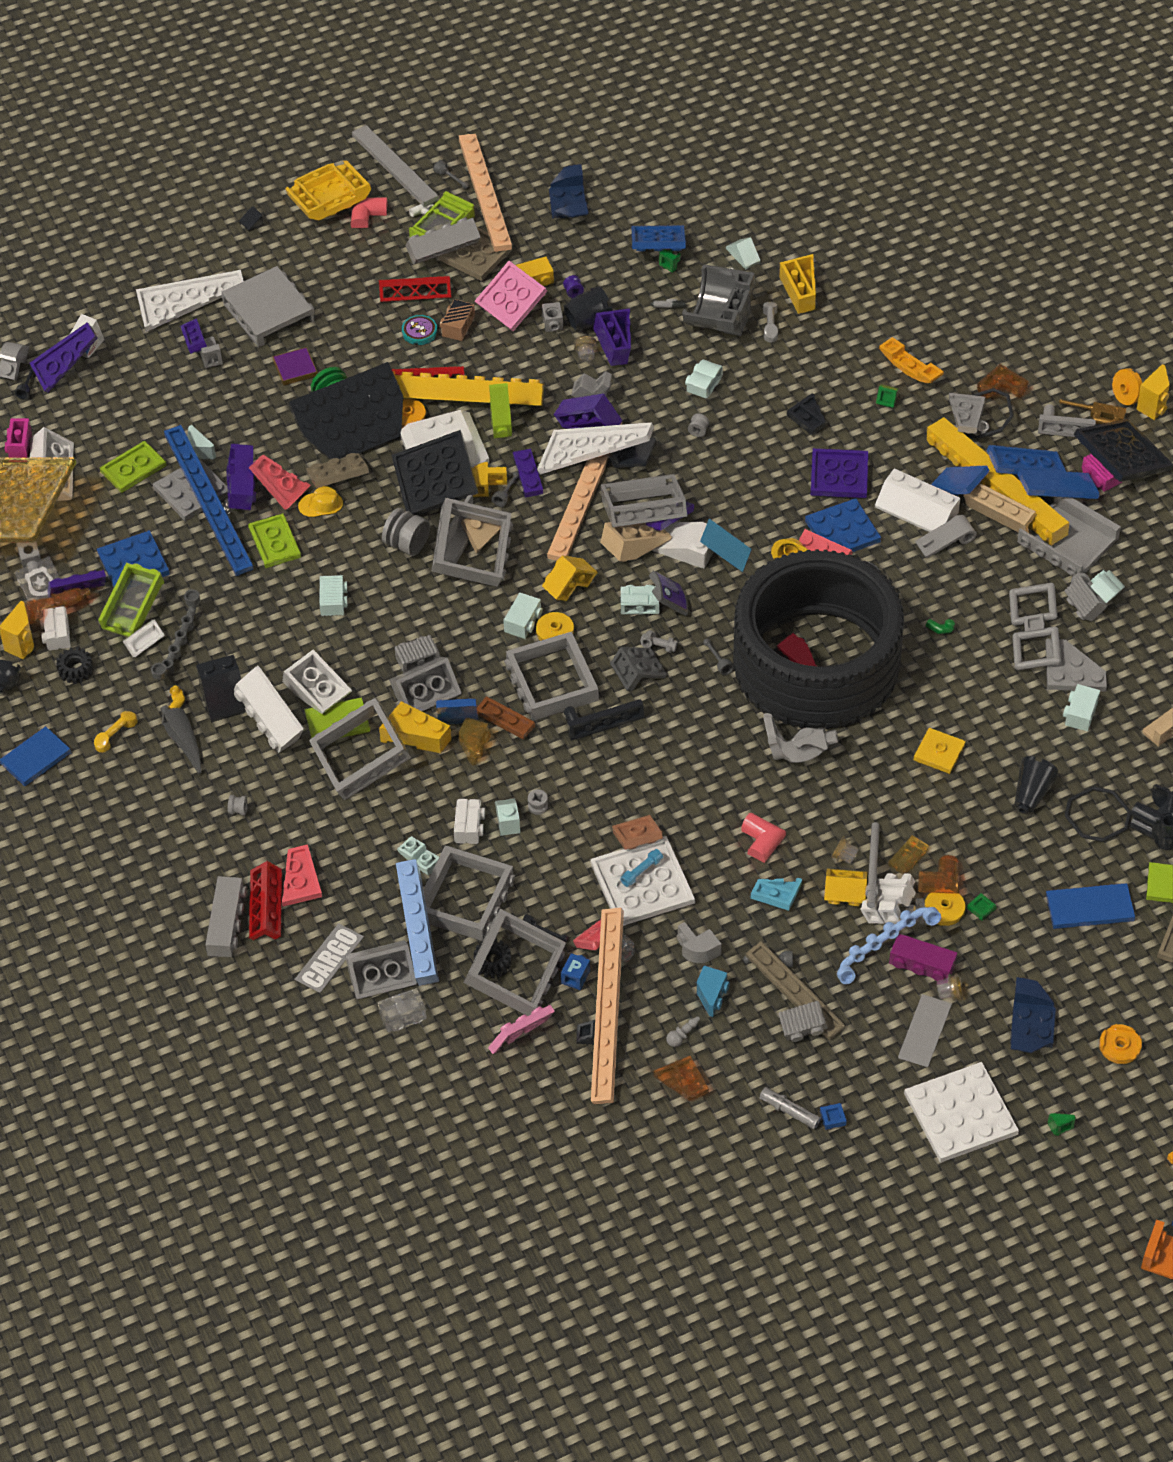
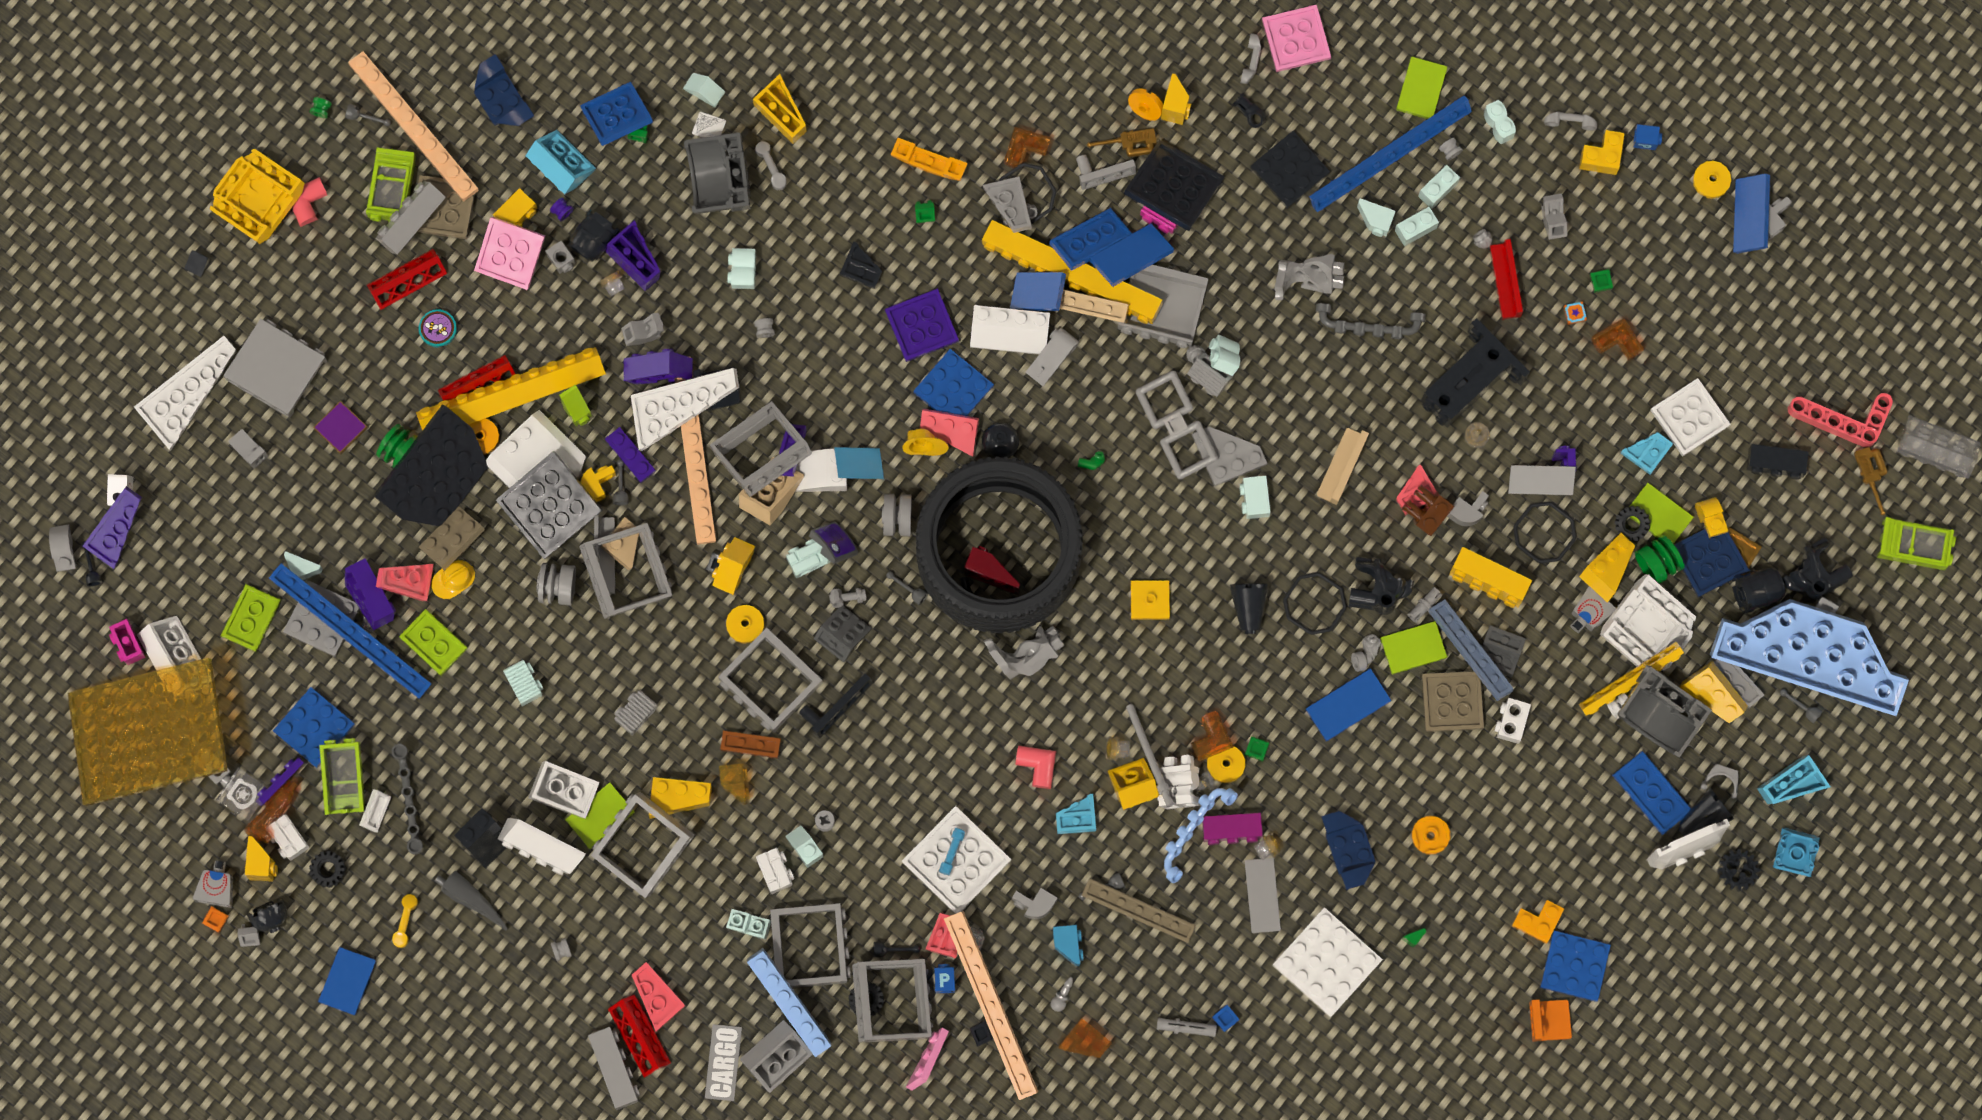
camera: 30 degrees left, 25 degrees up
yellow arm [168,685,185,709] -> none
dark purple plate [180,318,207,354] -> none
light grey tile [352,125,439,207] -> none
clear brick [378,988,427,1032] -> none
light grey slope [389,657,462,711] -> none
white arm [409,204,434,217] -> none
blue tile [436,699,478,724] -> none
medium nougat brick [440,299,475,341] -> none
light aqua brick [504,593,543,639] -> none
nougat plate [612,815,663,850] -> none
piece [650,299,686,308] -> none
light grey brick [779,1001,828,1042] -> none
clear yellow tile [888,835,929,875] -> none
none -> green wheel [309,97,332,118]
none -> medium azure slope [525,130,596,194]
none -> light grey wheel [882,494,912,537]
none -> light grey arm [1351,634,1381,672]

